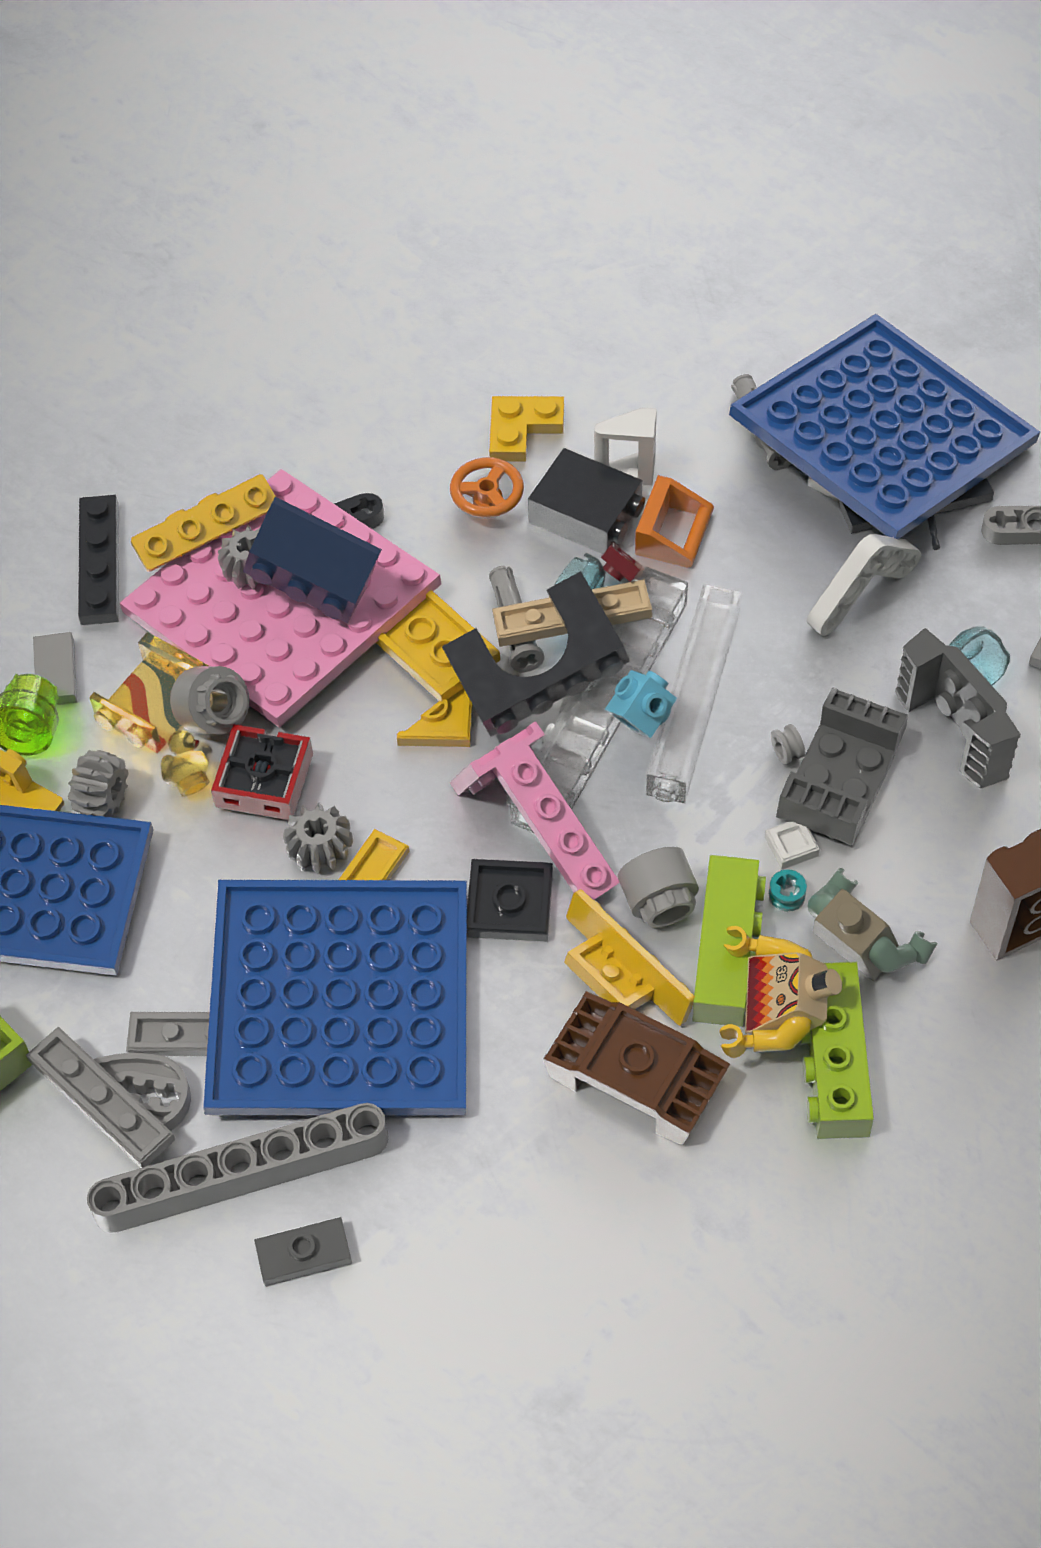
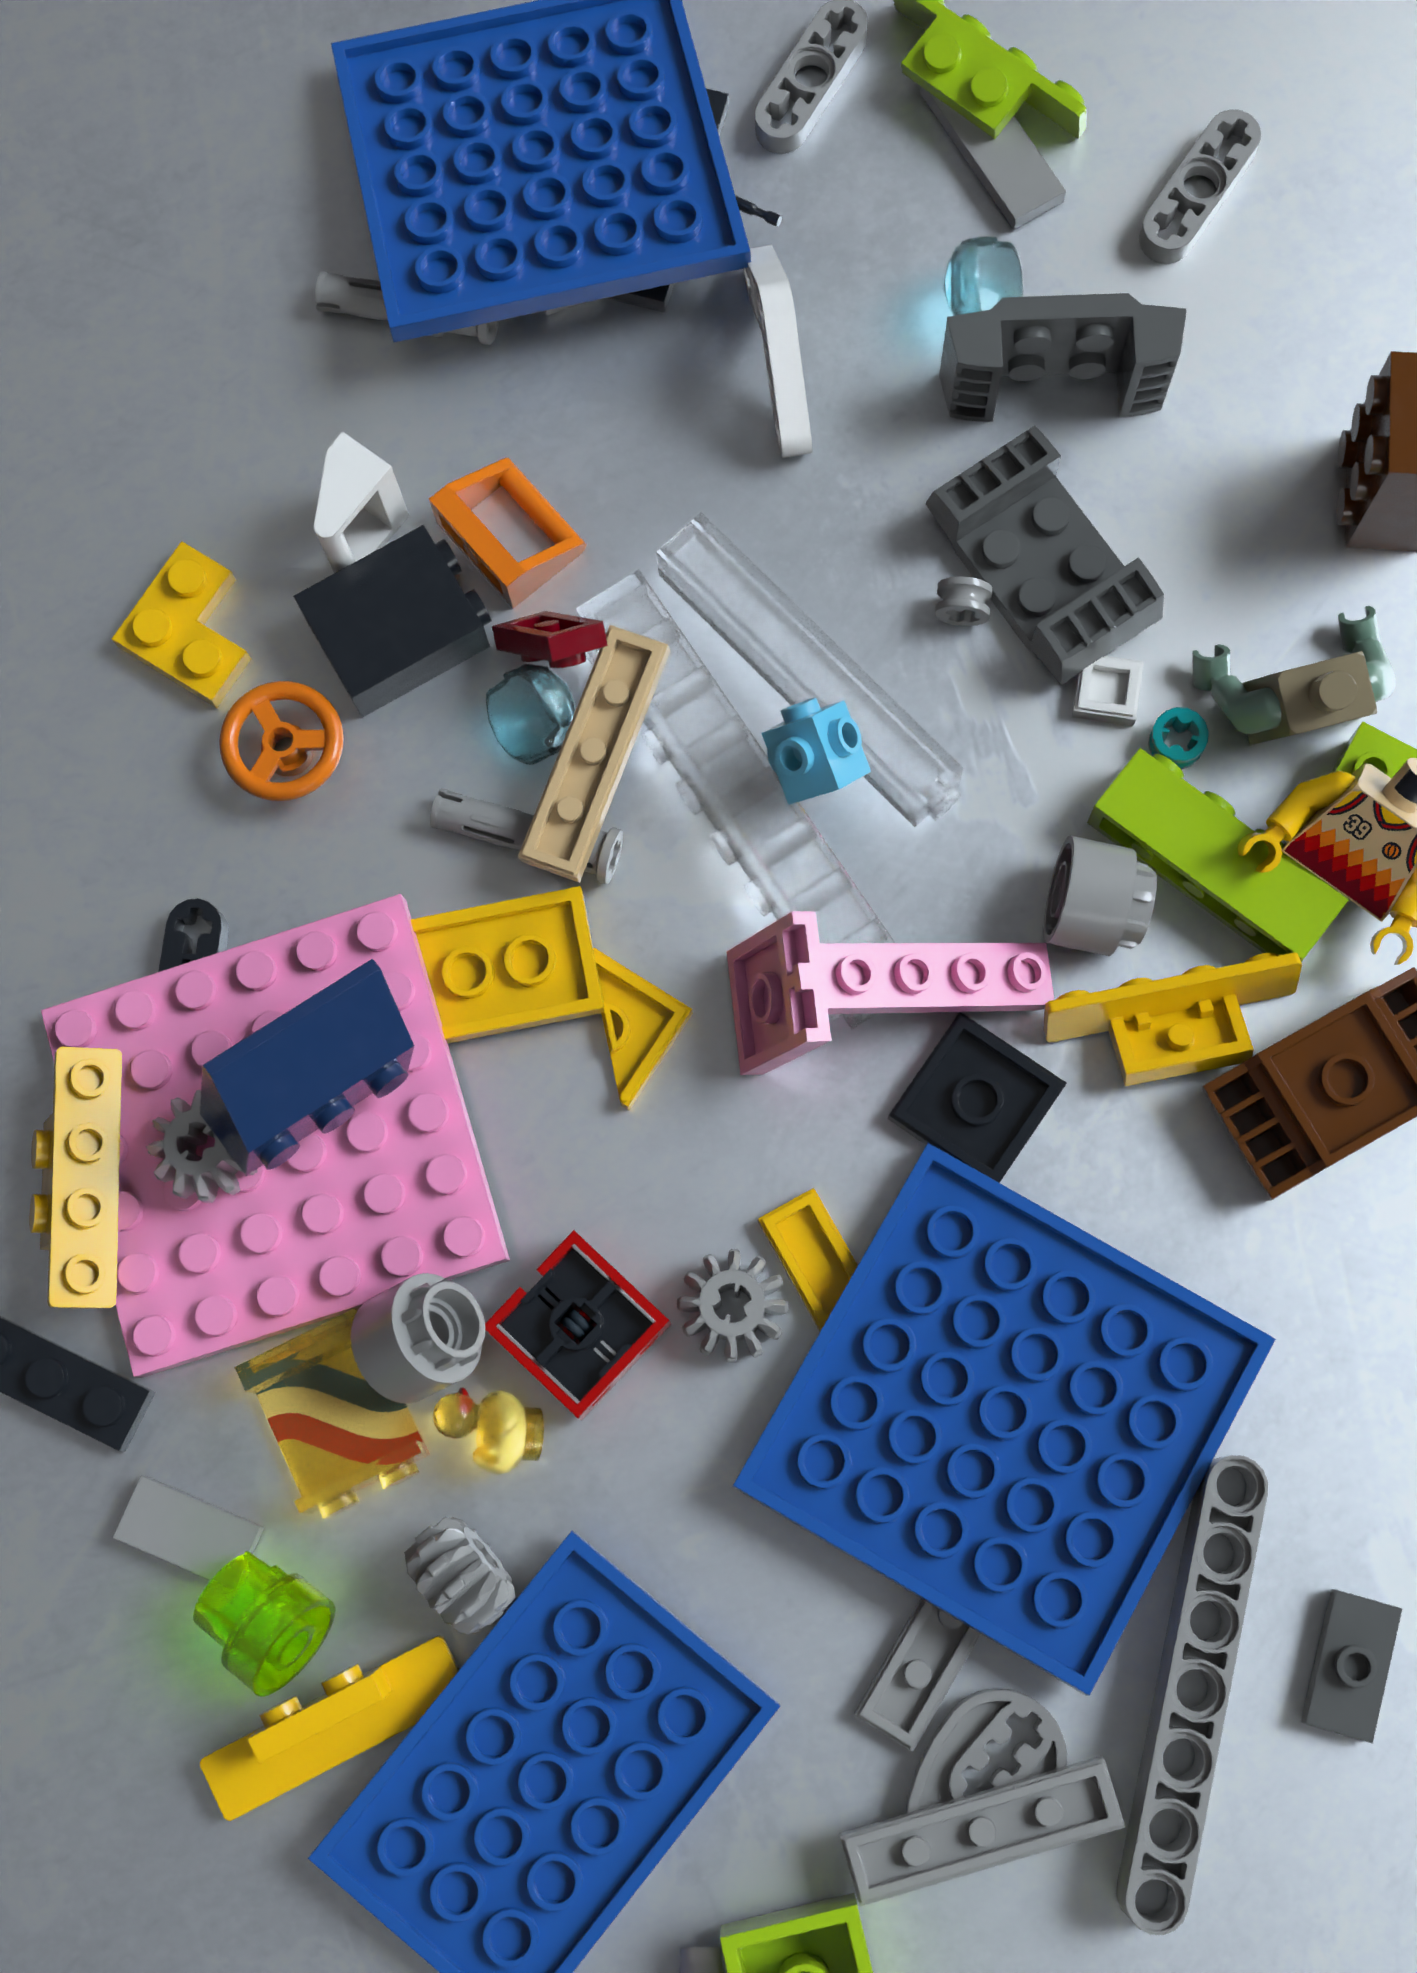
camera: 55 degrees left, 20 degrees up
black arch [442,571,630,737] -> none

